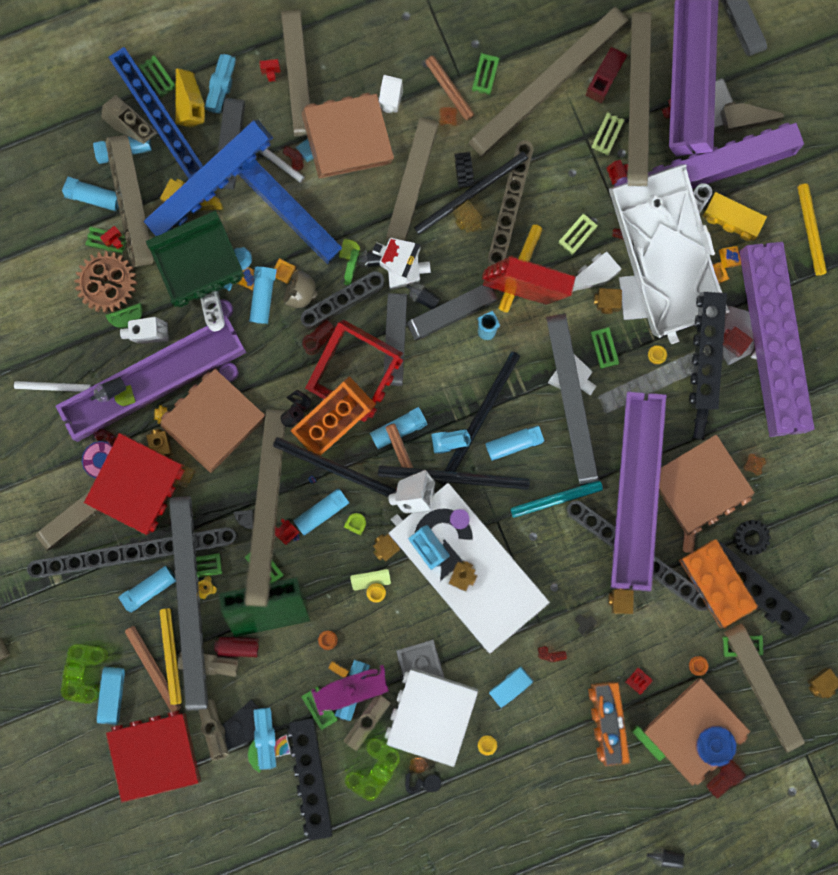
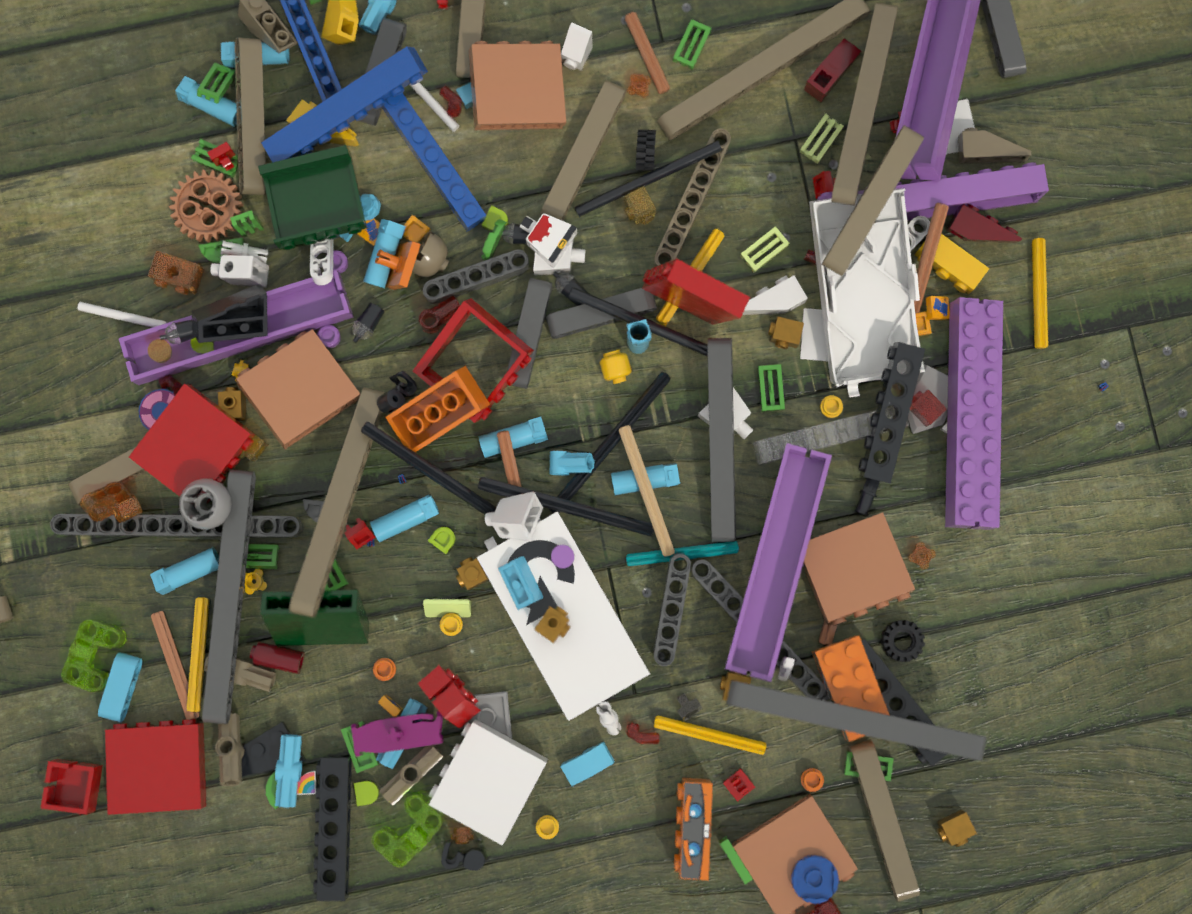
camera: 10 degrees right, 0 degrees up
none -> red piece [41,759,103,815]
none -> clear orange piece [80,482,142,523]
none -> clear orange brick [148,251,204,295]
none -> clear yellow tile [148,339,172,363]
none -> light grey wheel [179,478,232,530]
none -> black wedge [192,284,268,343]
none -> bright green tile [197,63,235,104]
none -> white pin [220,240,268,264]
none -> bright green tile [230,210,264,237]
none -> black piece [352,302,385,343]
none -> lime tile [354,780,380,806]
none -> orange tile [375,241,421,290]
none -> red piece [418,665,481,729]
none -> black piece [568,287,708,357]
none -> white pin [596,702,621,735]
none -> yellow head [599,350,632,384]
none -> tan axle [619,425,675,557]
none -> dark grey beam [653,552,691,666]
none -> yellow axle [654,715,766,755]
none -> dark grey beam [726,680,987,761]
none -> white tile [777,657,795,681]
none -> dark tan beam [822,125,924,276]
none -> nougat axle [914,203,949,313]
none -> dark red slope [946,204,1022,243]

